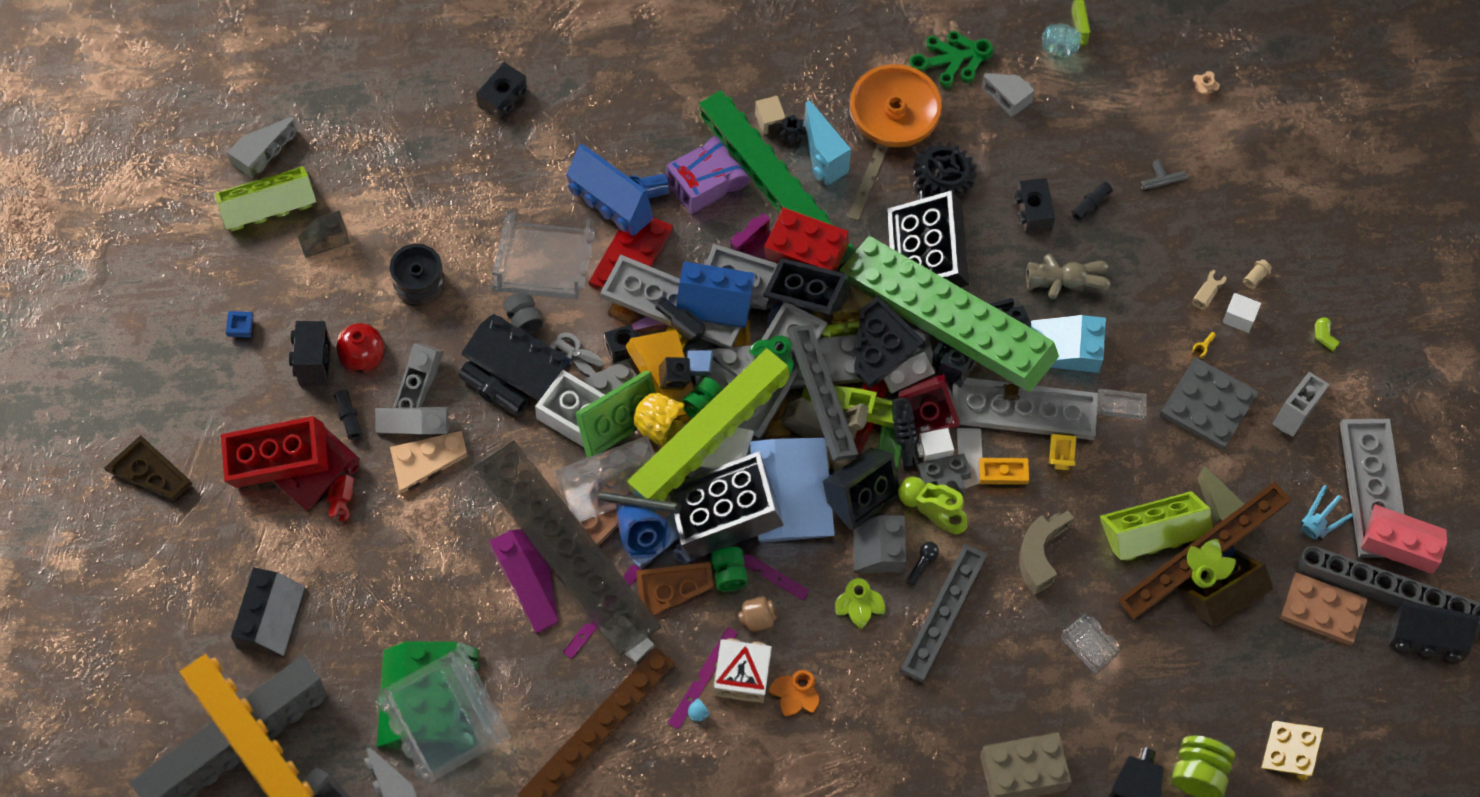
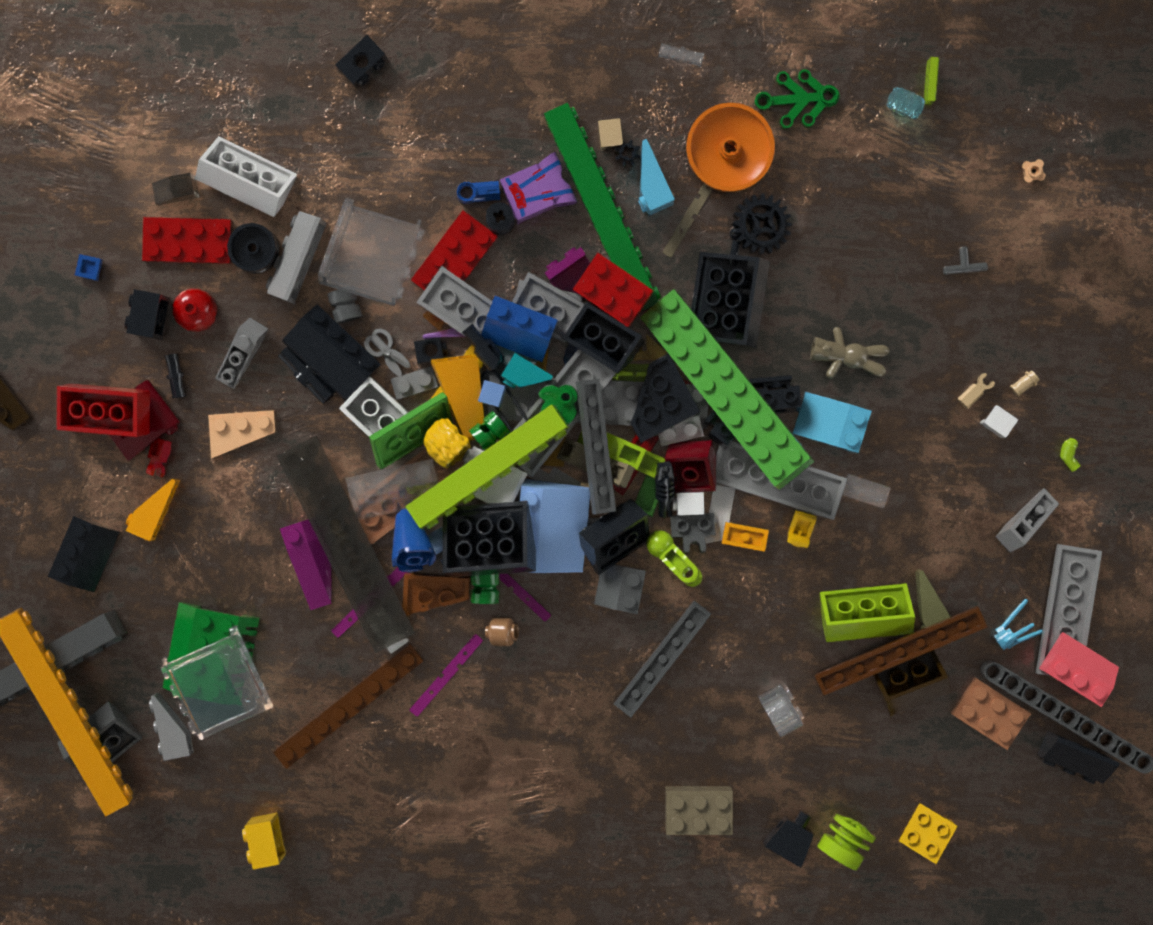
camera: 10 degrees right, 25 degrees up
lime slope [214,166,316,231] -> none
light grey slope [227,117,297,178] -> none
light grey slope [375,407,449,434] -> none
blue slope [566,143,653,236] -> none
pearl dark grey bar [598,491,681,513] -> none
black brick [659,357,691,390] -> none
medium azure hinge [688,699,710,721] -> none
piece [713,638,771,703] -> none
orange plate [769,670,819,716] -> none
lime plate [835,578,885,629] -> none
black bar [907,541,939,585] -> none
light grey slope [981,73,1035,117] -> none
black brick [1014,178,1055,233] -> none
dark tan arch [1019,511,1074,595] -> none
black pin [1071,181,1113,222] -> none
dark grey plate [1160,357,1259,451] -> none
lime plate [1187,539,1236,588] -> none
yellow hand [1192,332,1216,359] -> none
none -> light orange slope [126,479,180,541]
none -> red plate [142,217,232,264]
none -> white slope [195,136,297,217]
none -> light grey slope [266,211,327,304]
none -> black piece [486,202,515,235]
none -> teal slope [501,353,553,389]
none -> clear pin [659,43,704,67]

